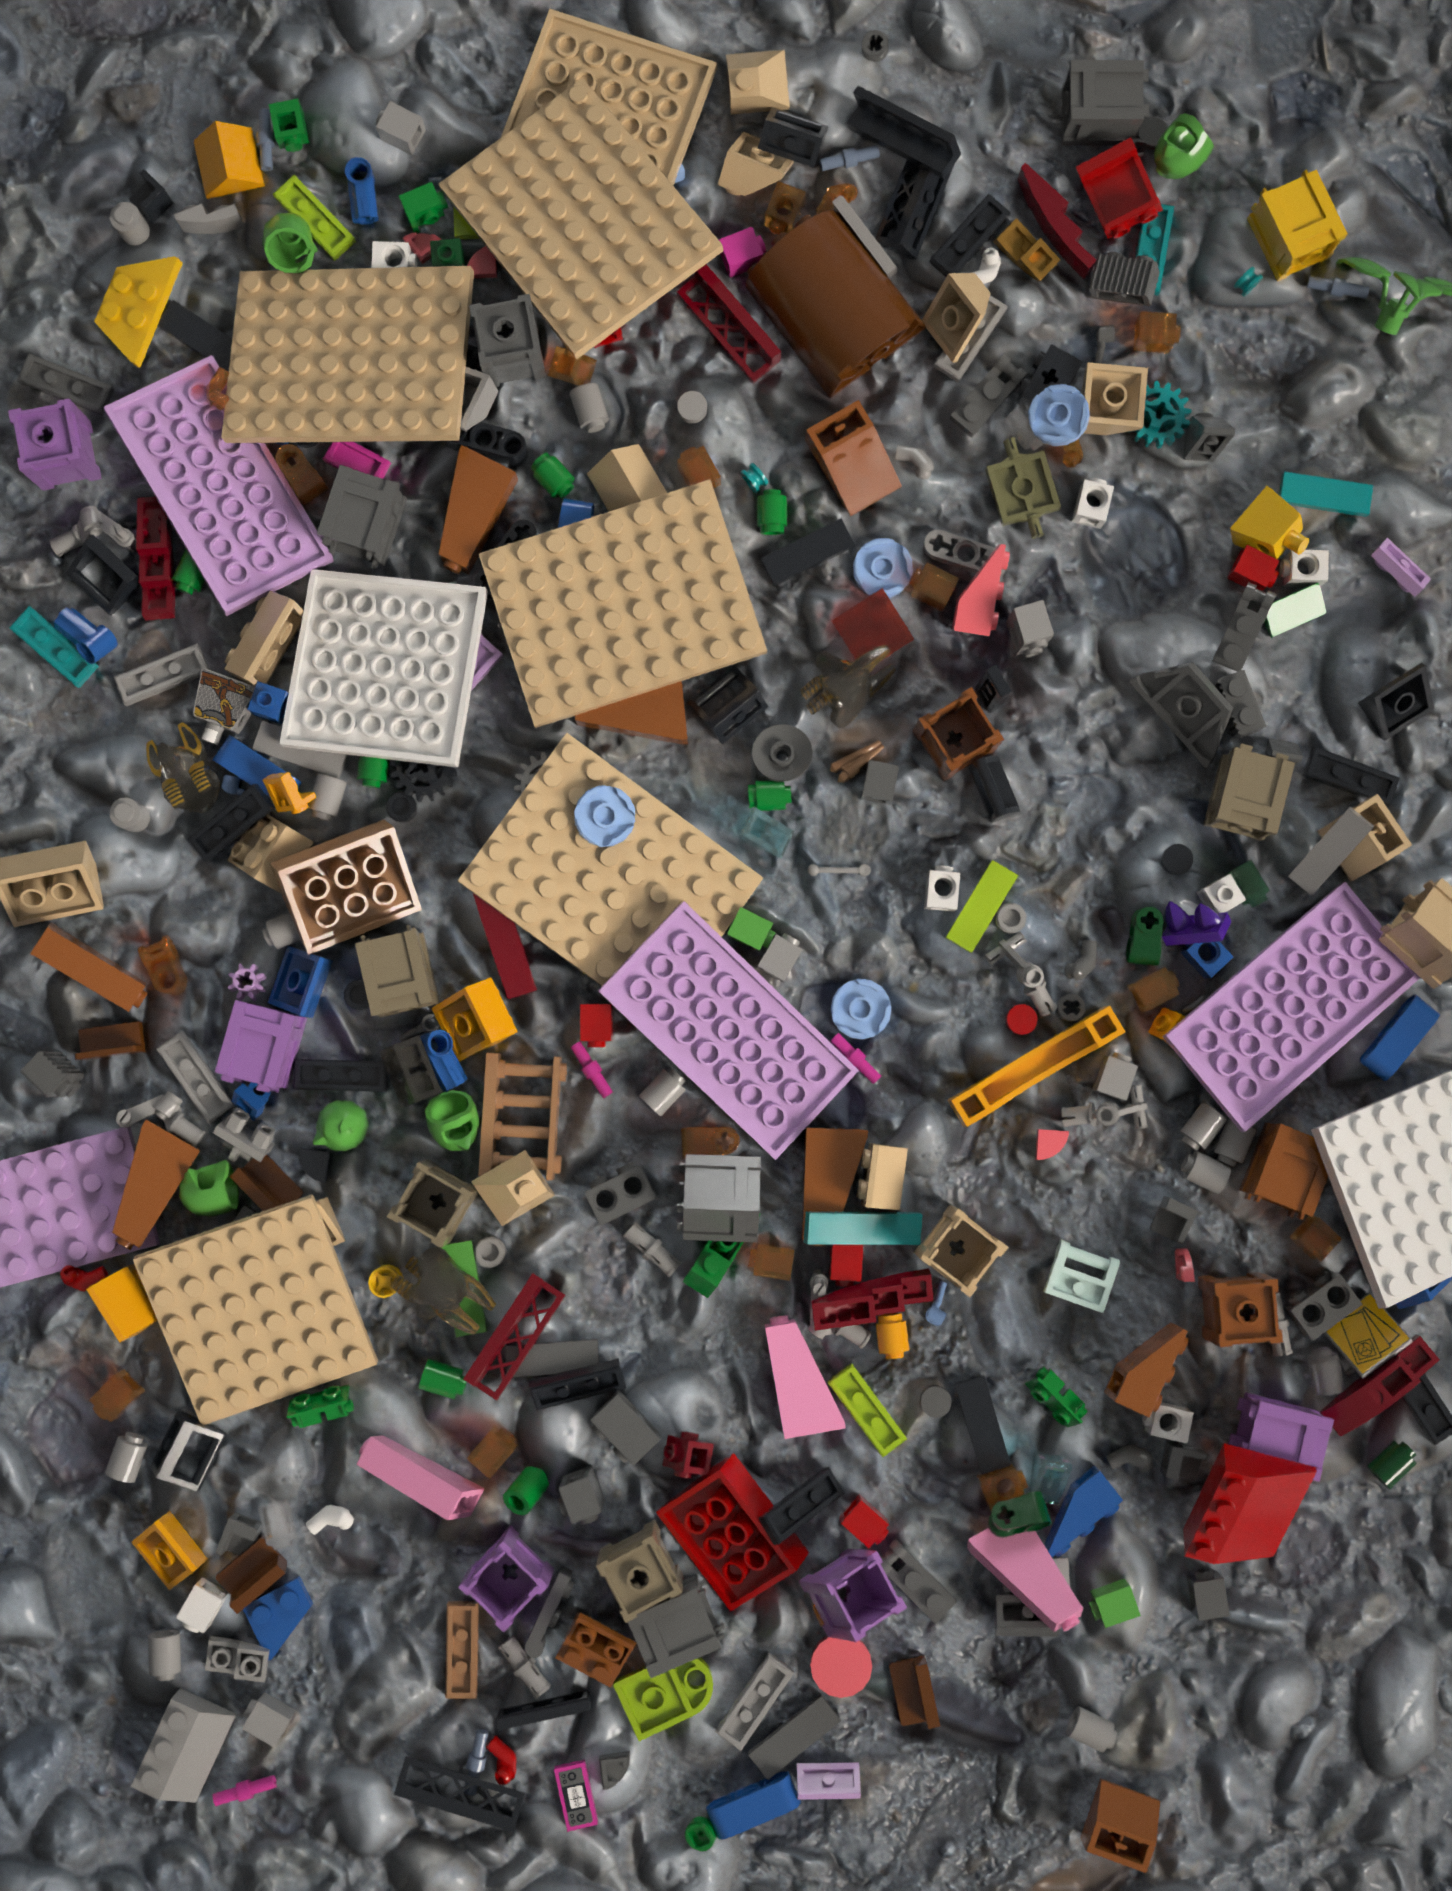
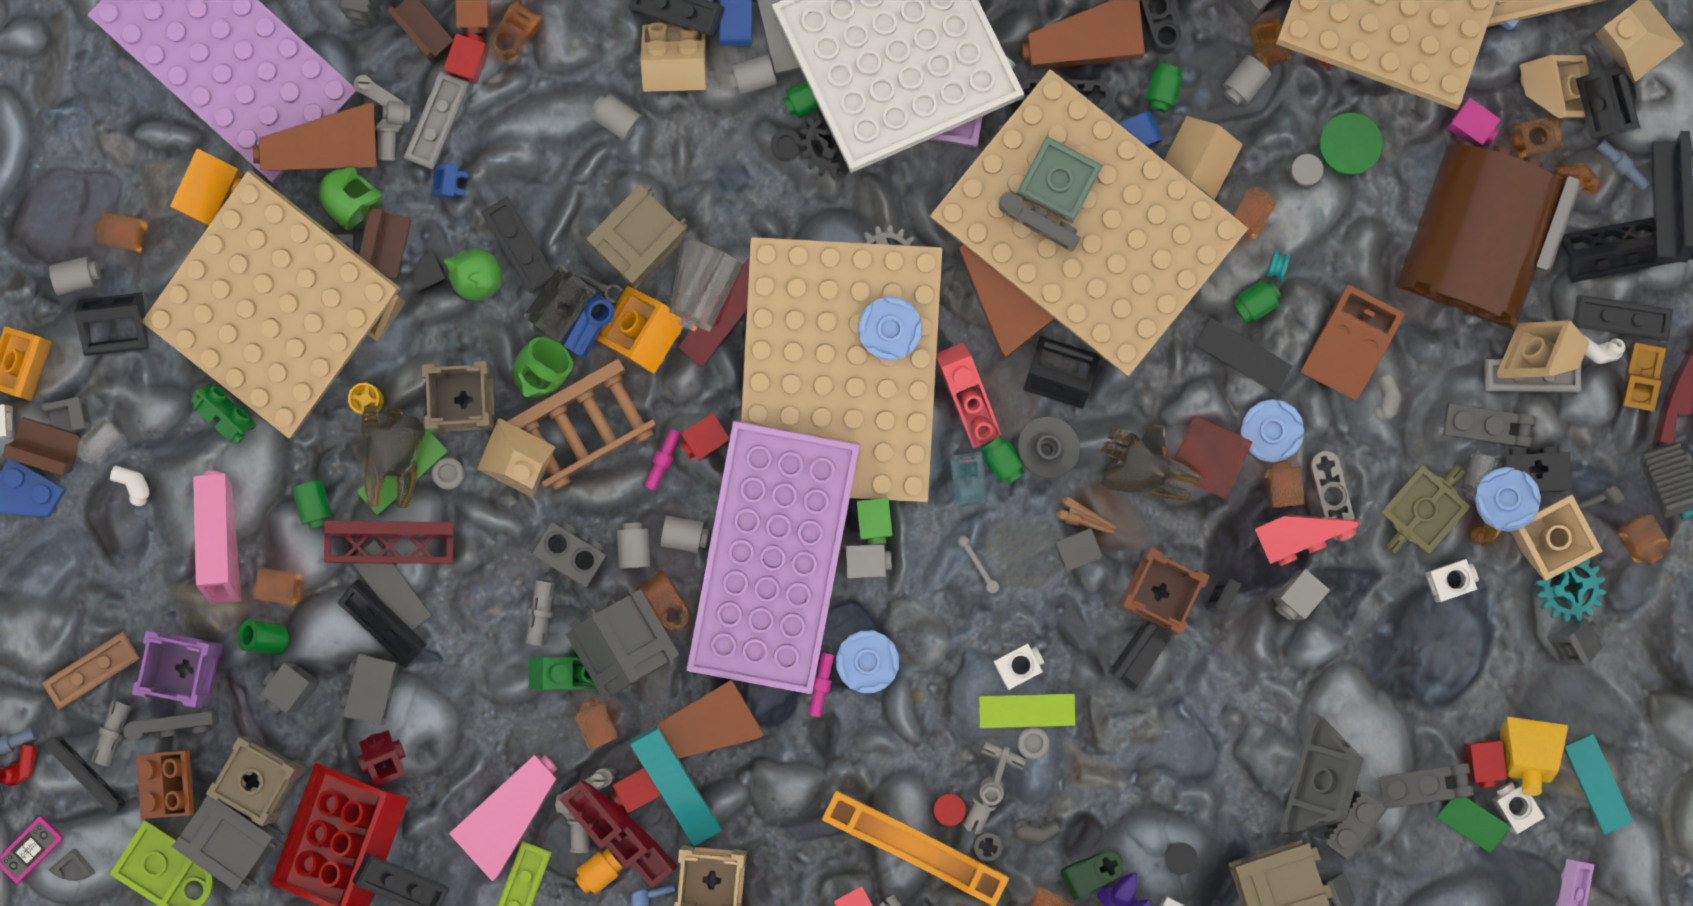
camera: 60 degrees right, 0 degrees up
red arm [60,1265,109,1292] -> none
light grey hips [213,1108,275,1163] -> none
medium lavender container [215,1000,307,1093] -> none
lavender gear [227,964,267,1001] -> none
light orange bracket [262,772,316,814] -> none
blue slope [268,946,333,1018] -> none
medium nougat slope [270,820,422,955] -> none
black tile [344,980,369,1010] -> none
dark red fence [677,264,781,384] -> none
tan slope [857,1143,908,1210] -> none
none -> red brick [444,32,489,84]
none -> light grey brick [617,523,651,569]
none -> clear slope [669,236,744,332]
none -> coral slope [936,342,1002,449]
none -> dark grey hinge [998,192,1081,252]
none -> sand green tile [1016,136,1103,223]
none -> green tile [1319,112,1383,175]

